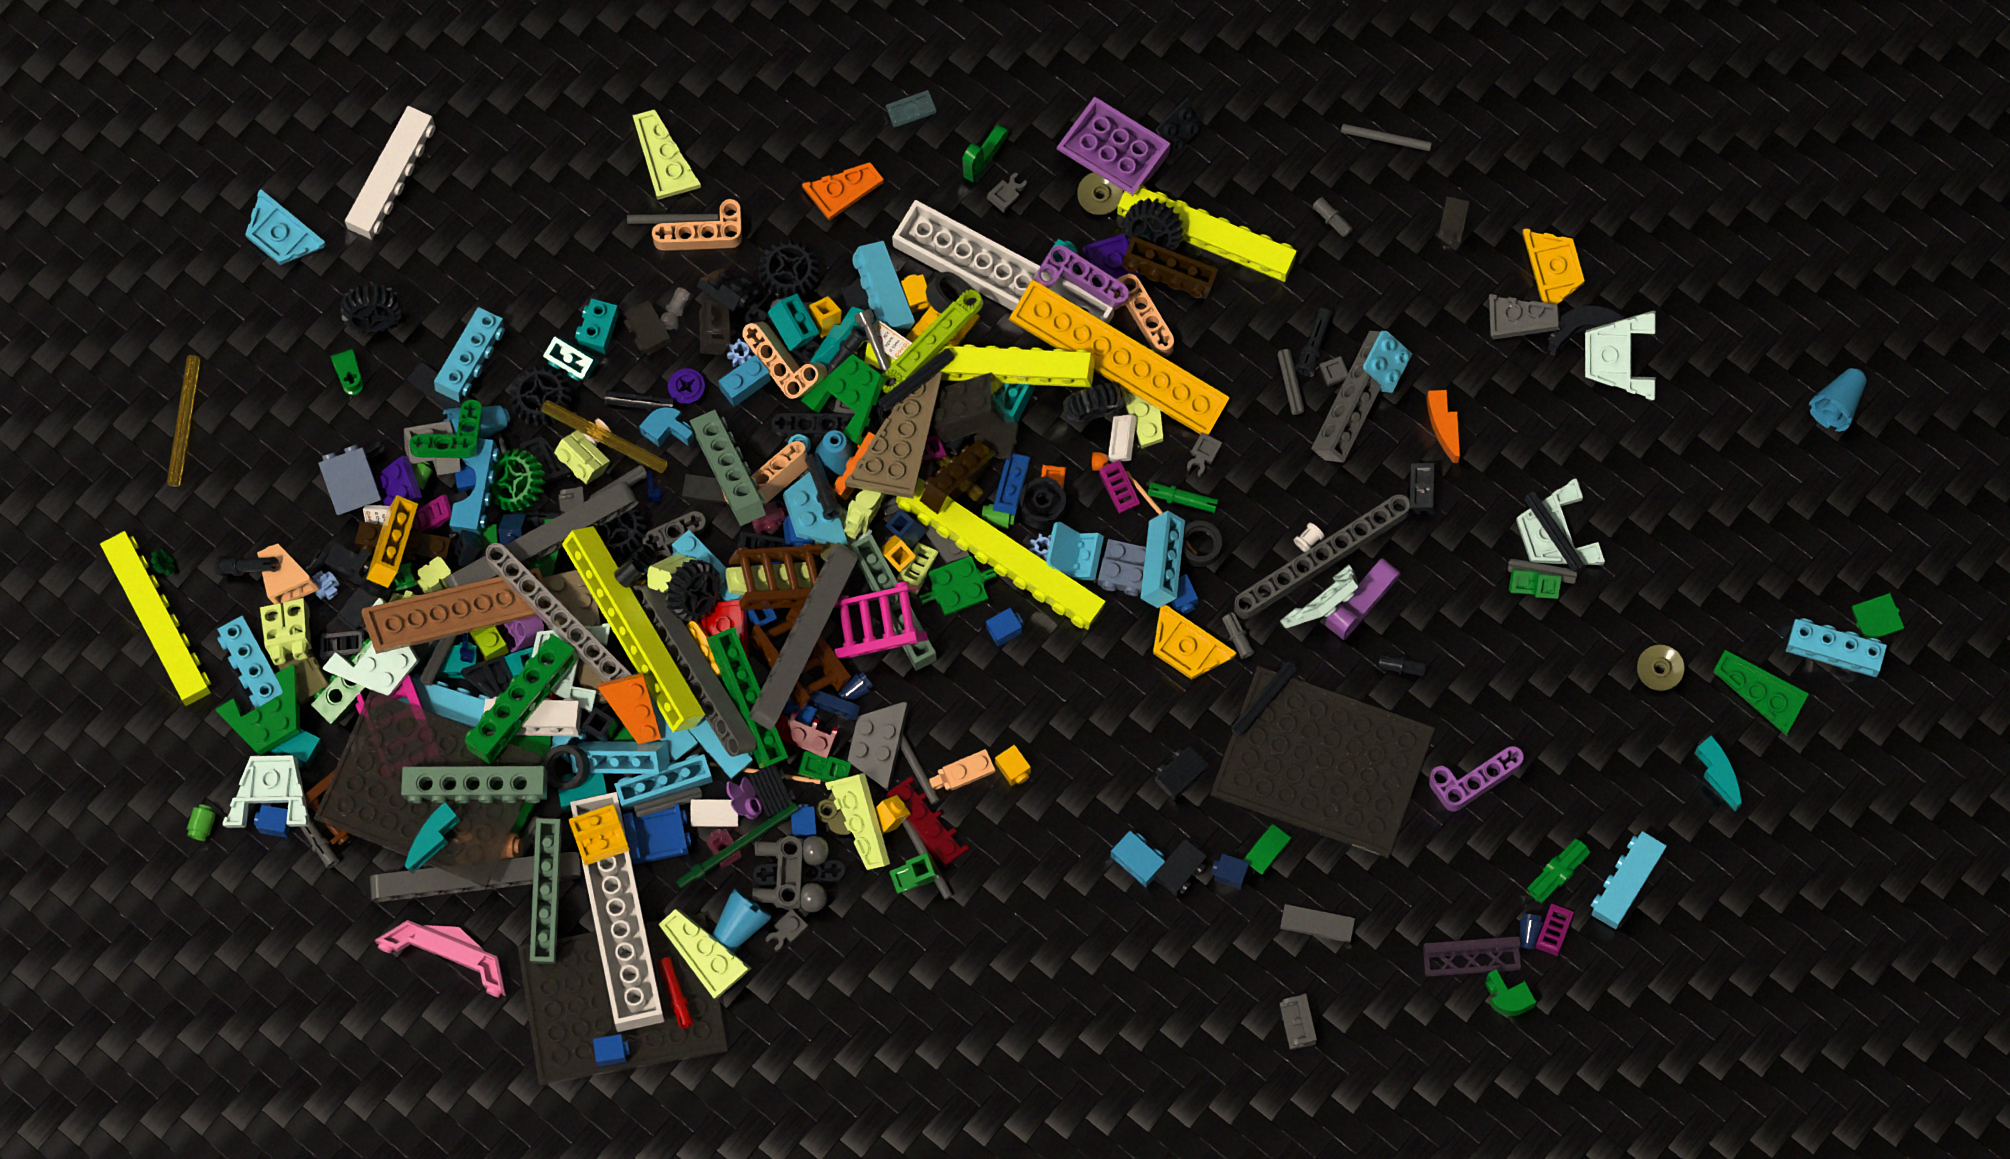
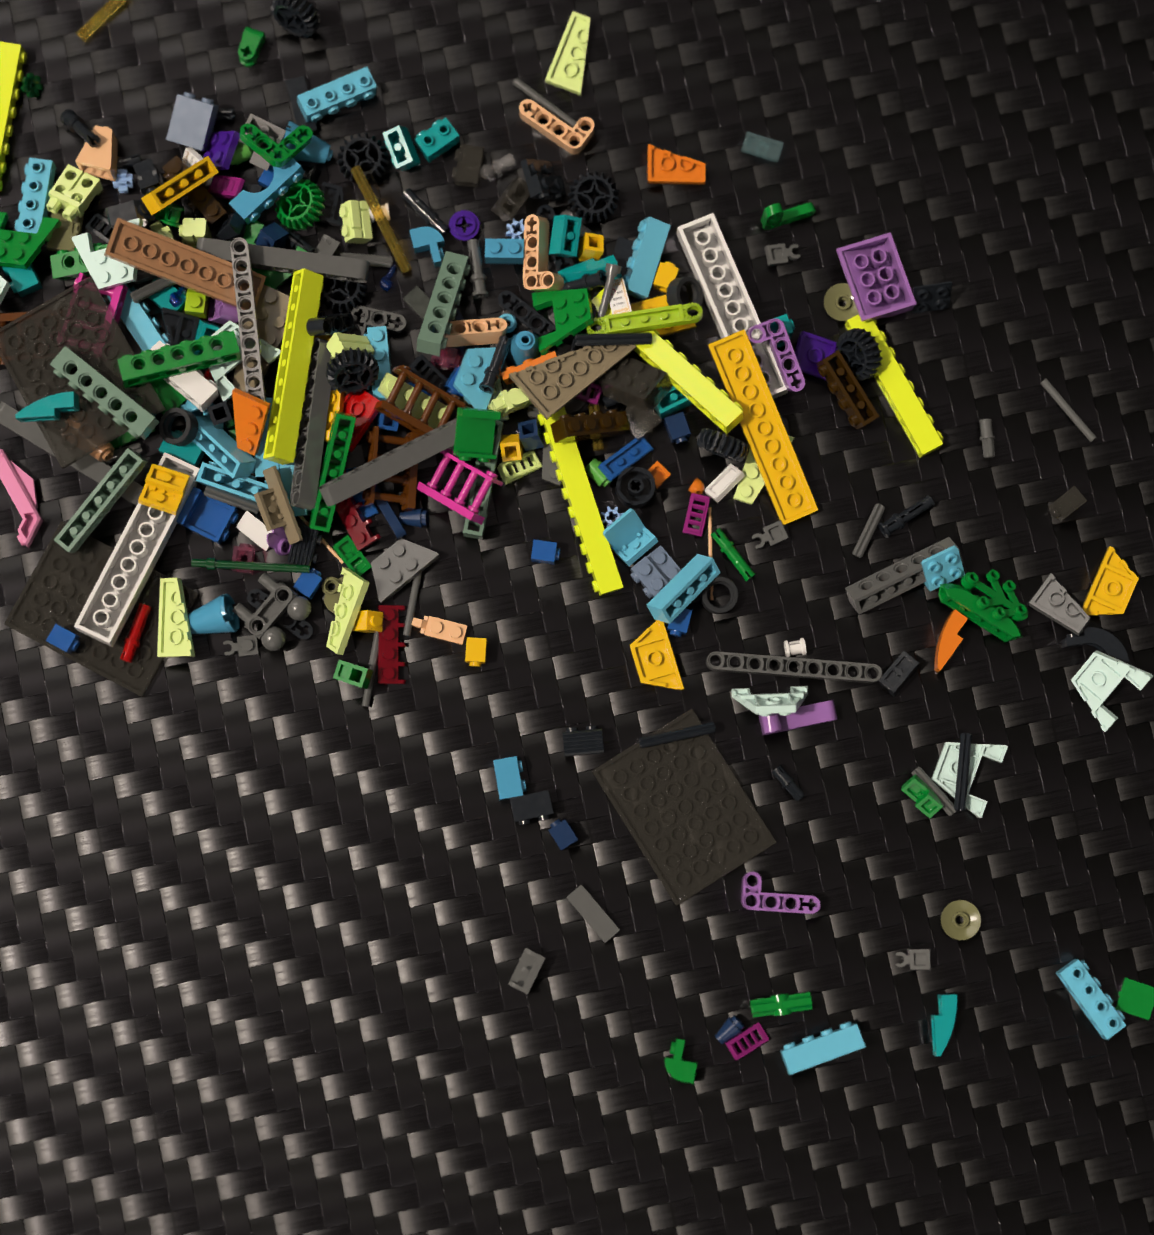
camera: 30 degrees right, 10 degrees up
green plate [920,556,997,616] -> none
light nougat beam [1104,274,1174,357] -> none
dark grey axle [1223,613,1254,659] -> none
green slope [1243,824,1292,875] -> none
dark grey tile [1319,356,1348,387] -> none
fence [1423,937,1521,977] -> none
green wing [1714,650,1809,736] -> none
none -> dark tan bracket [253,466,303,545]
none -> green panel [453,407,501,462]
none -> dark grey pin [467,239,489,299]
none -> dark blue brick [664,412,691,444]
none -> dark grey plate [896,949,931,970]
none -> green brick [938,584,1023,642]
none -> green plant [961,569,1028,621]

